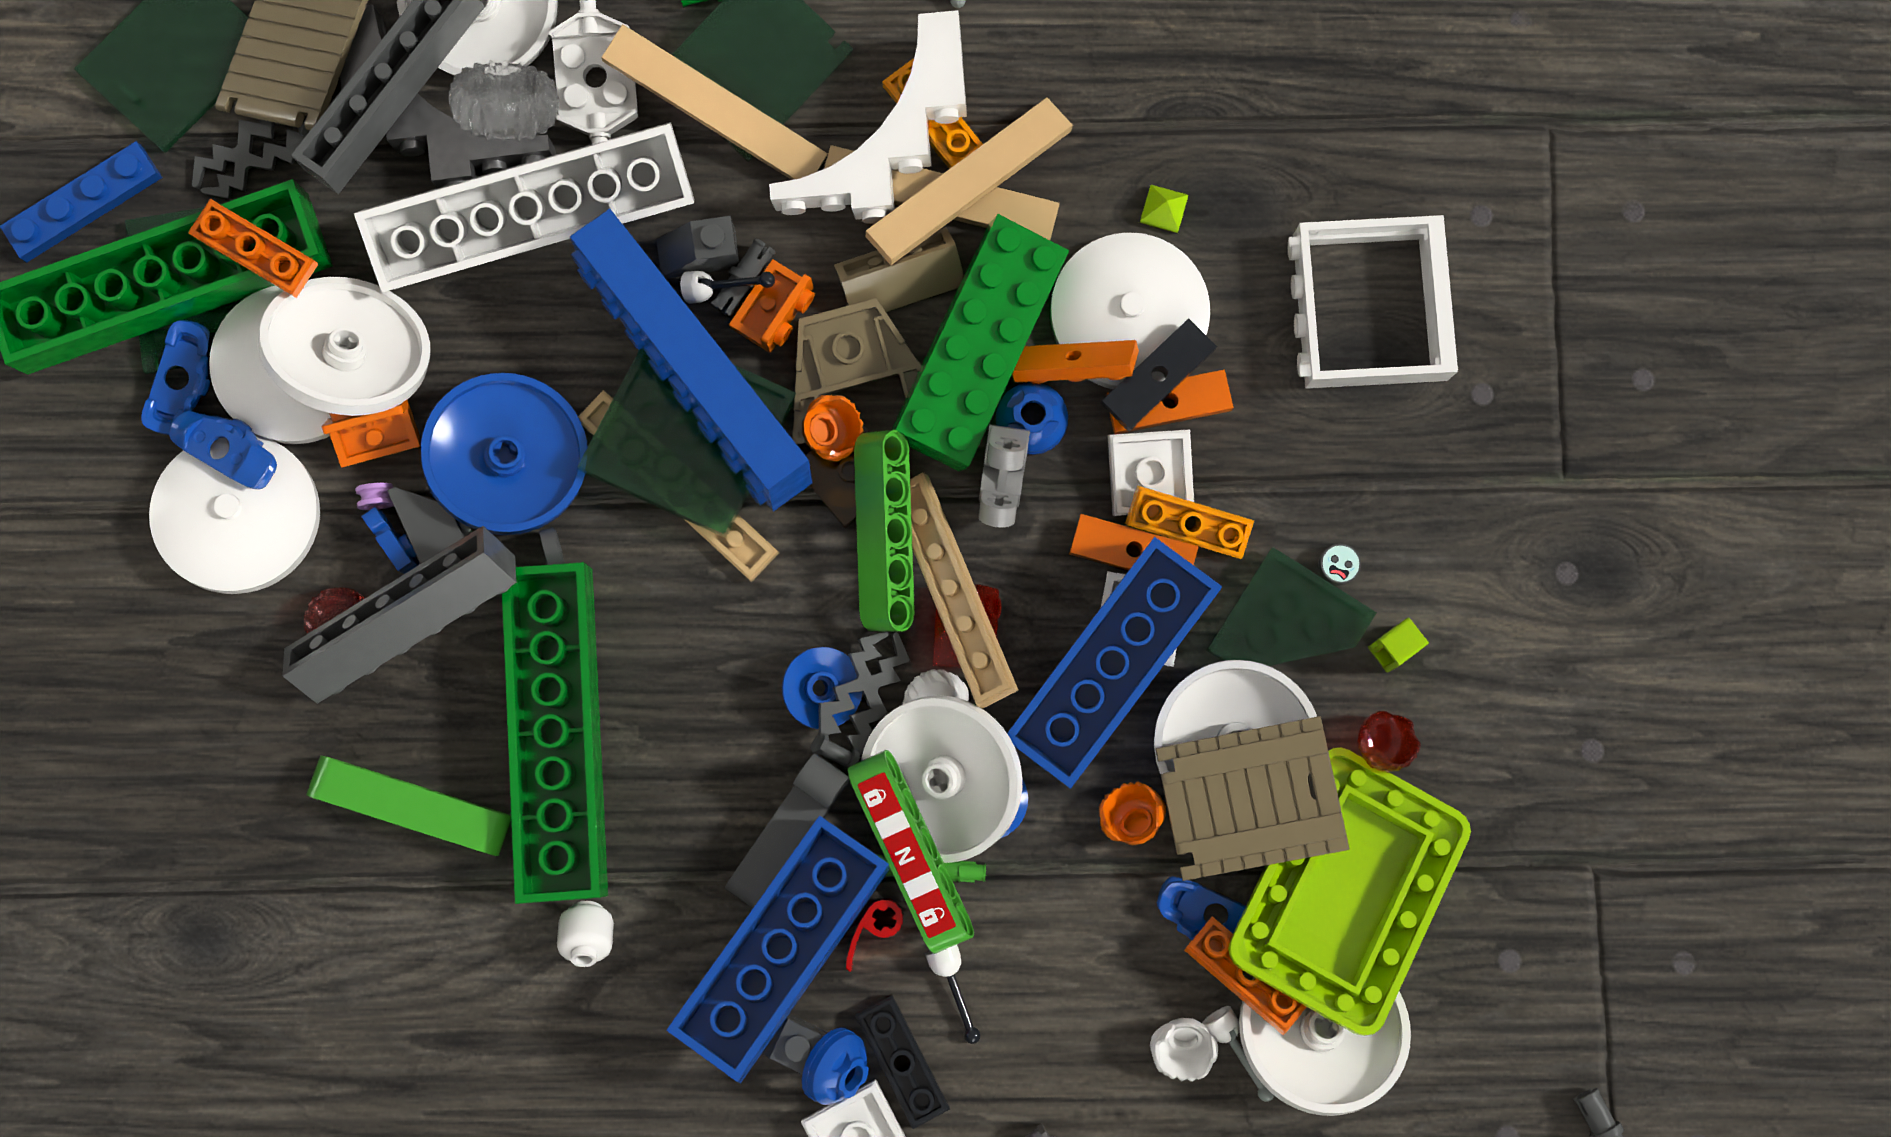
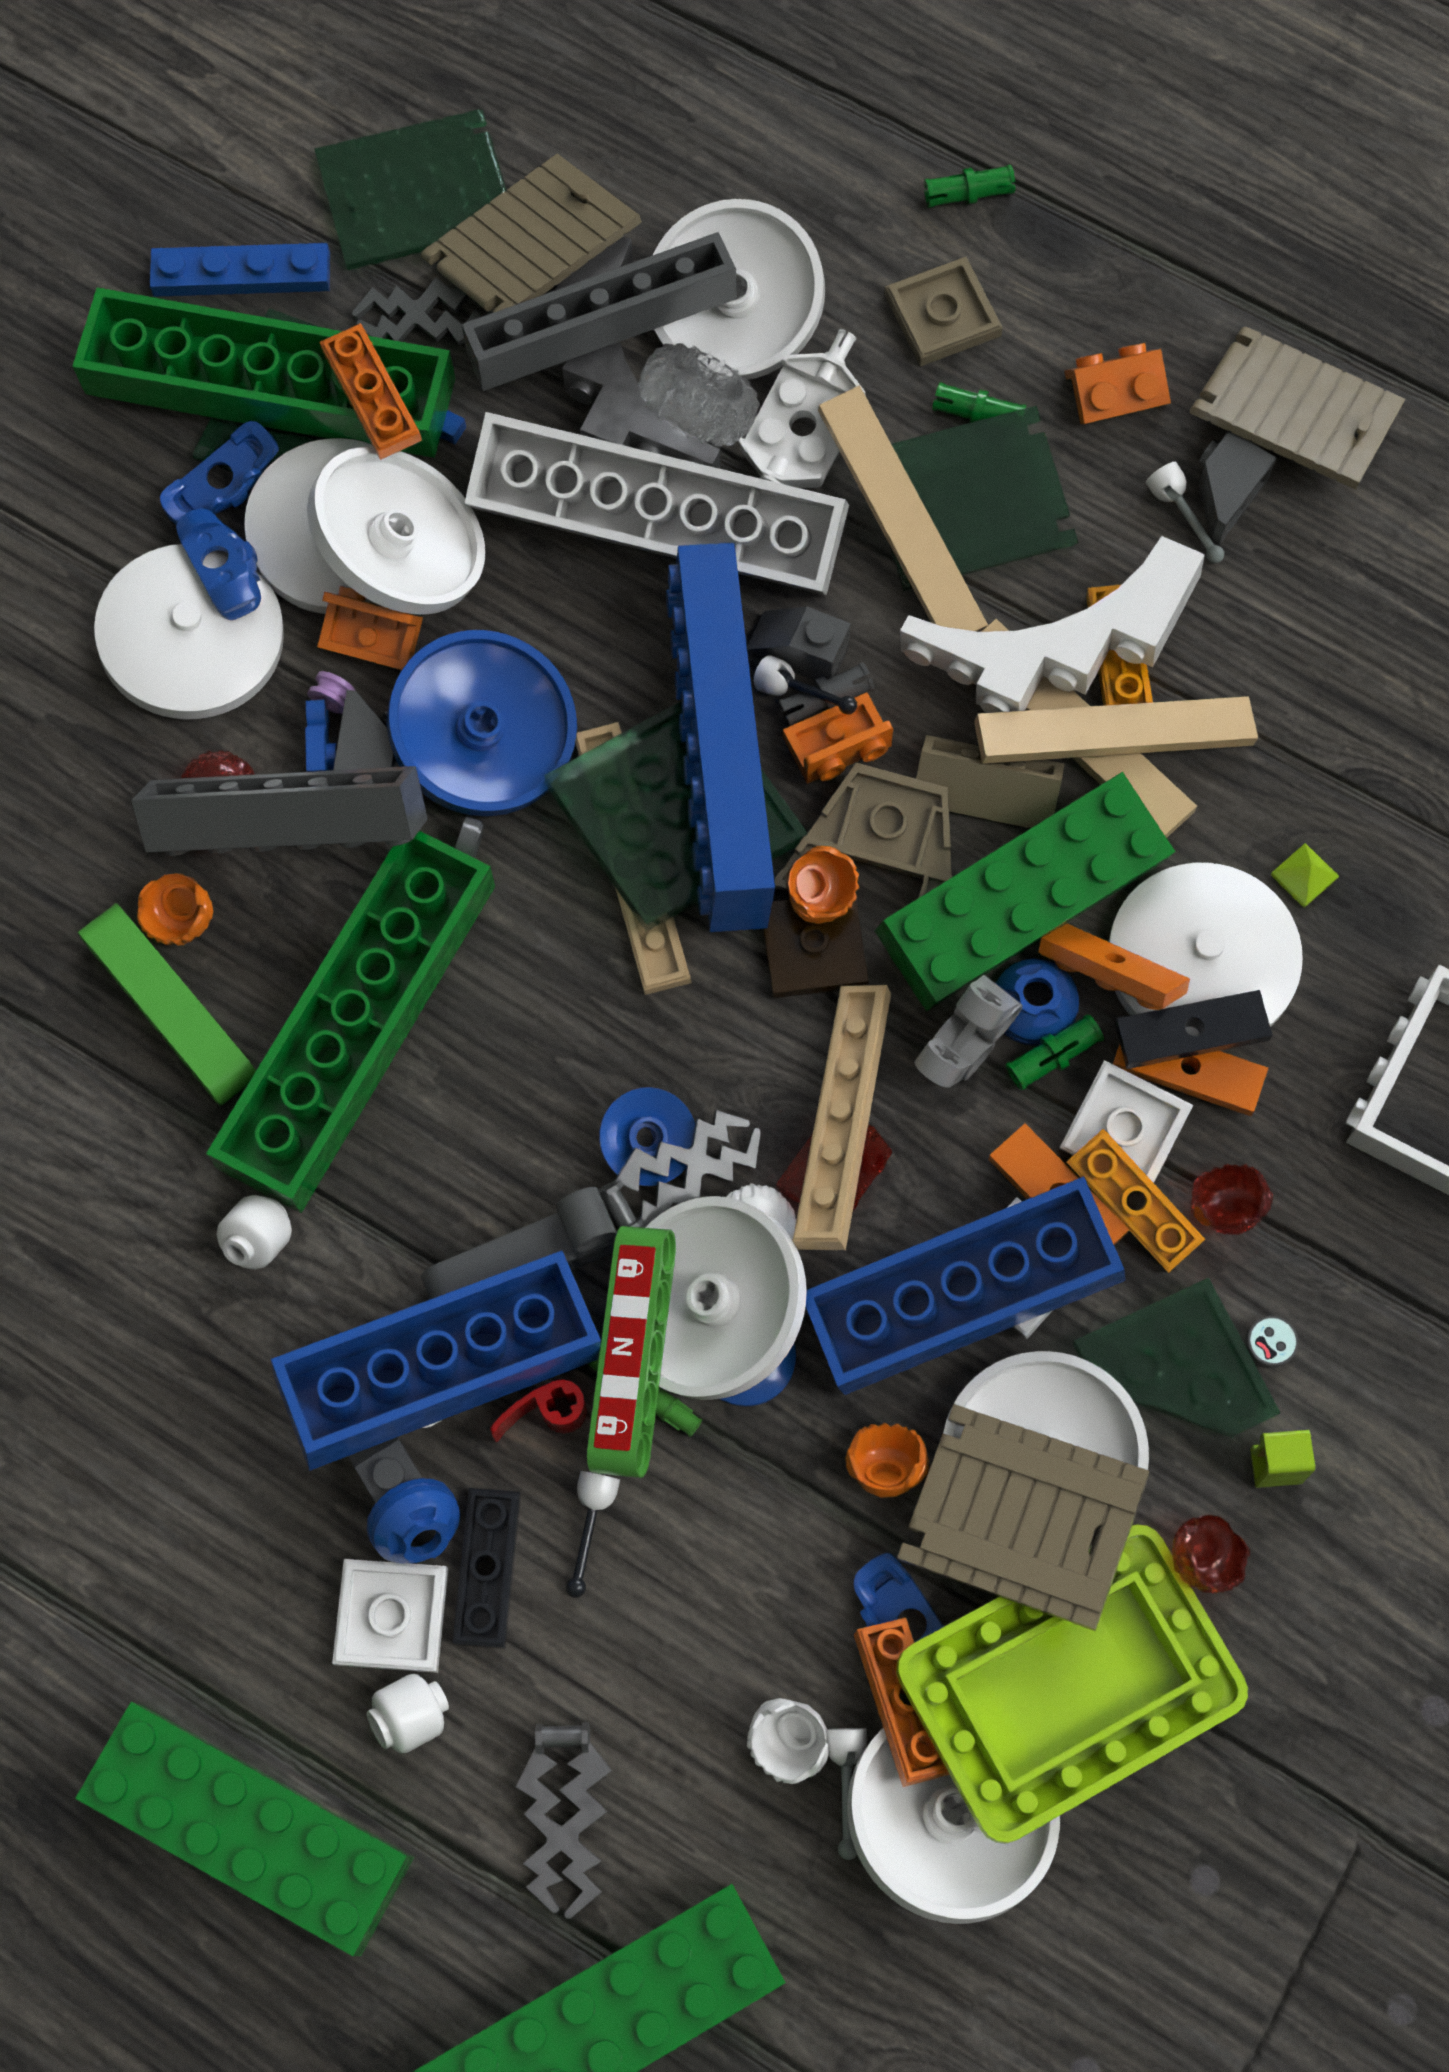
camera: 35 degrees right, 10 degrees down
bright green beam [854,430,915,632] -> none
none -> orange hair [137,873,213,946]
none -> blue piece [440,410,466,445]
none -> green pin [1005,1014,1104,1091]
none -> clear red hair [1191,1163,1274,1236]

